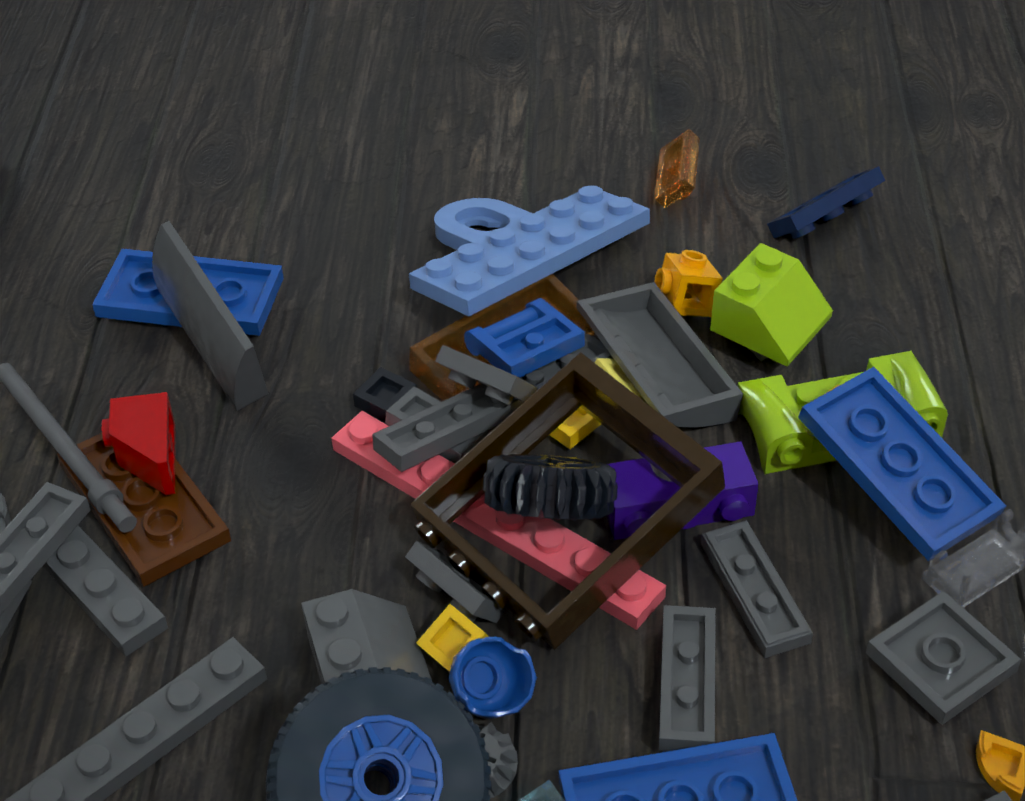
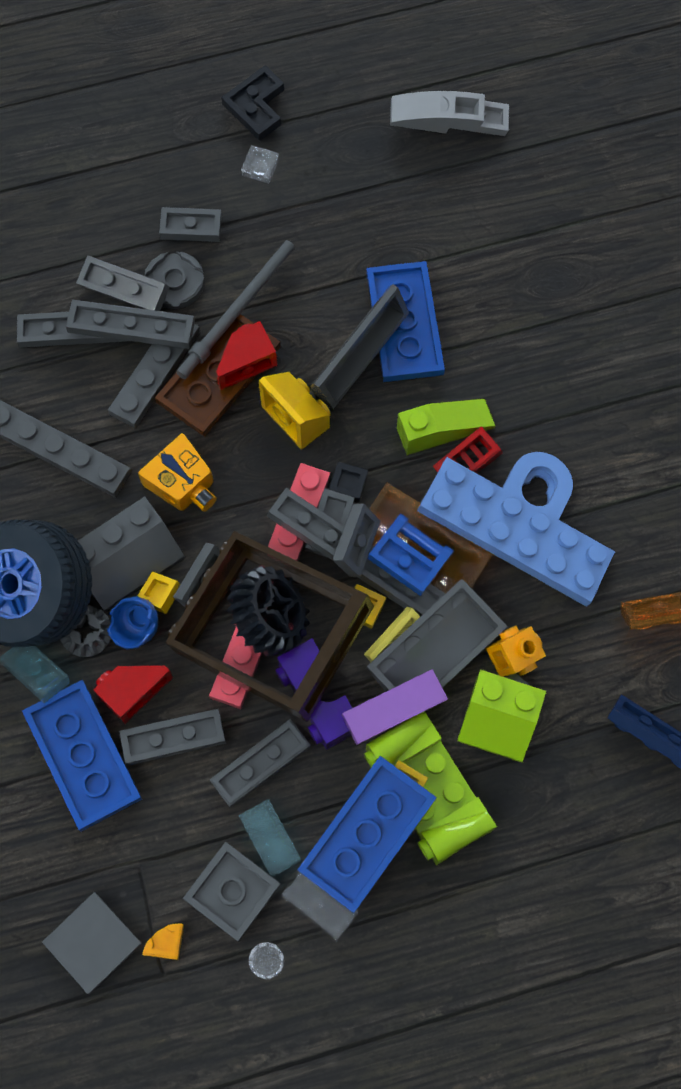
camera: 70 degrees right, 25 degrees up
none -> red slope [93,665,173,724]
none -> light orange torso [138,433,217,512]
none -> clear light blue plate [238,799,301,877]
none -> yellow slope [259,372,331,450]
none -> medium lavender tile [342,669,448,745]
none -> lime slope [397,399,495,455]
none -> red slope [433,426,503,473]

